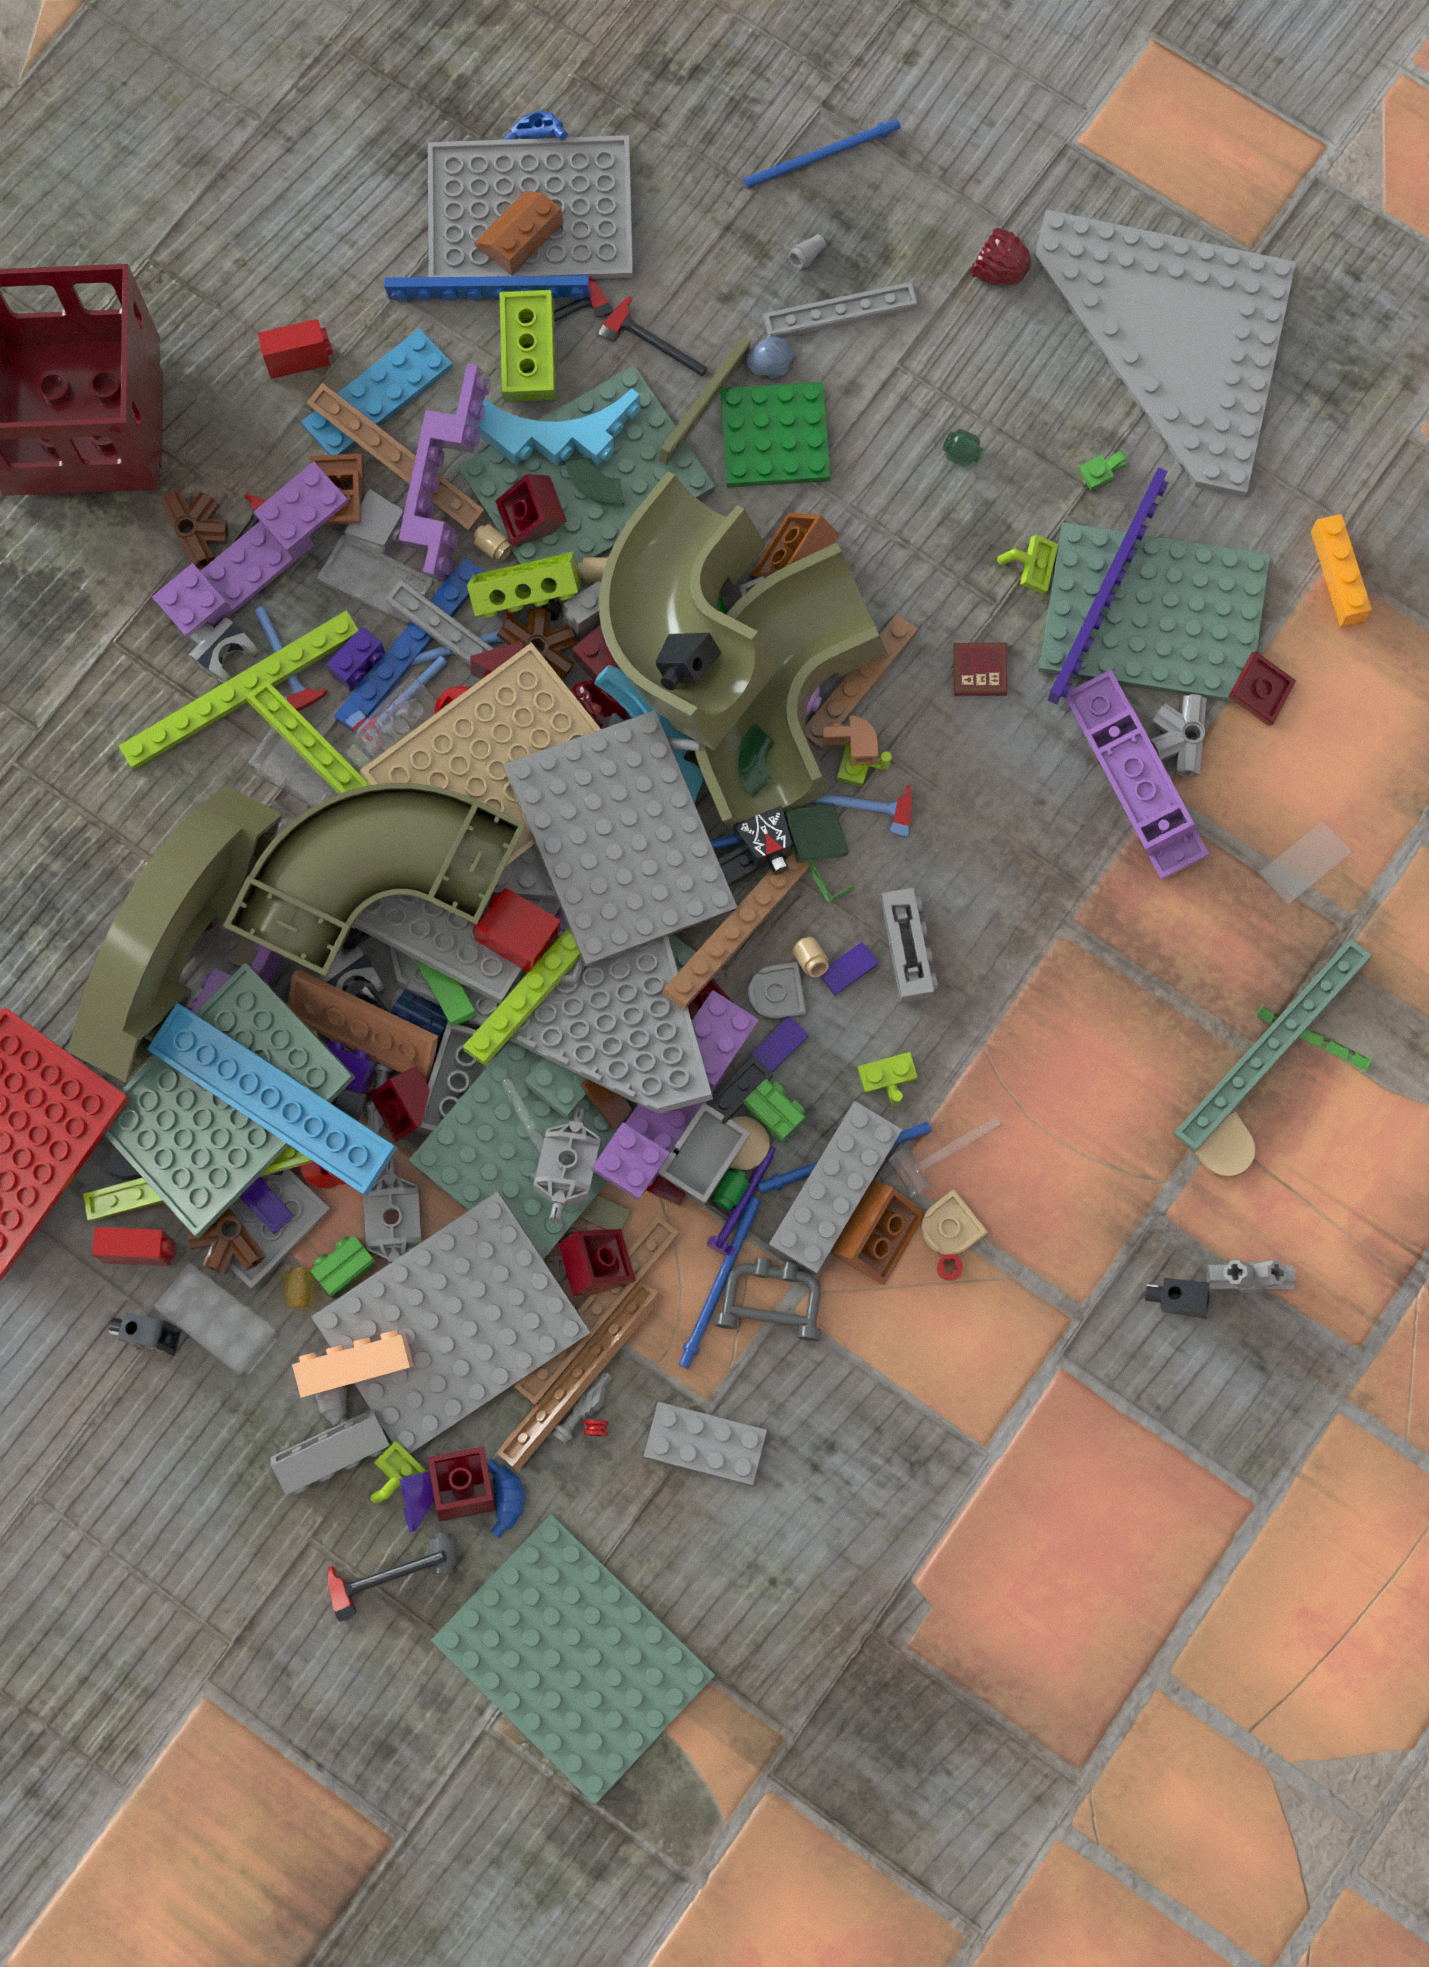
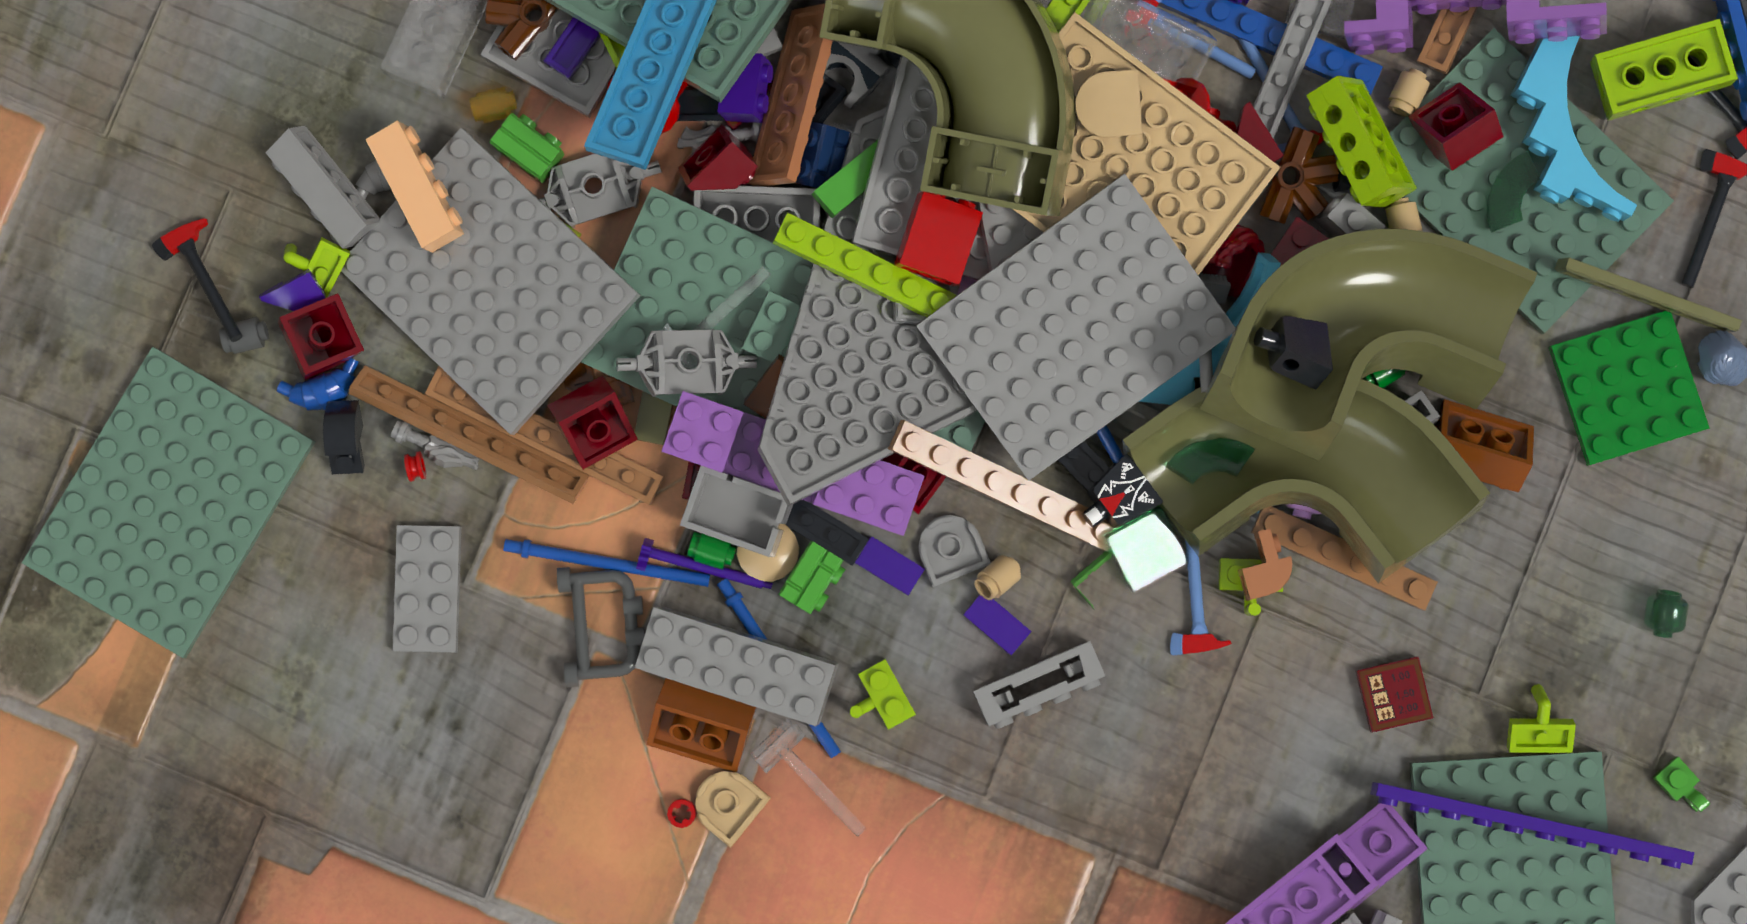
camera: 75 degrees right, 10 degrees up
none -> black brick [323,400,365,475]
none -> tan tile [1075,69,1142,137]

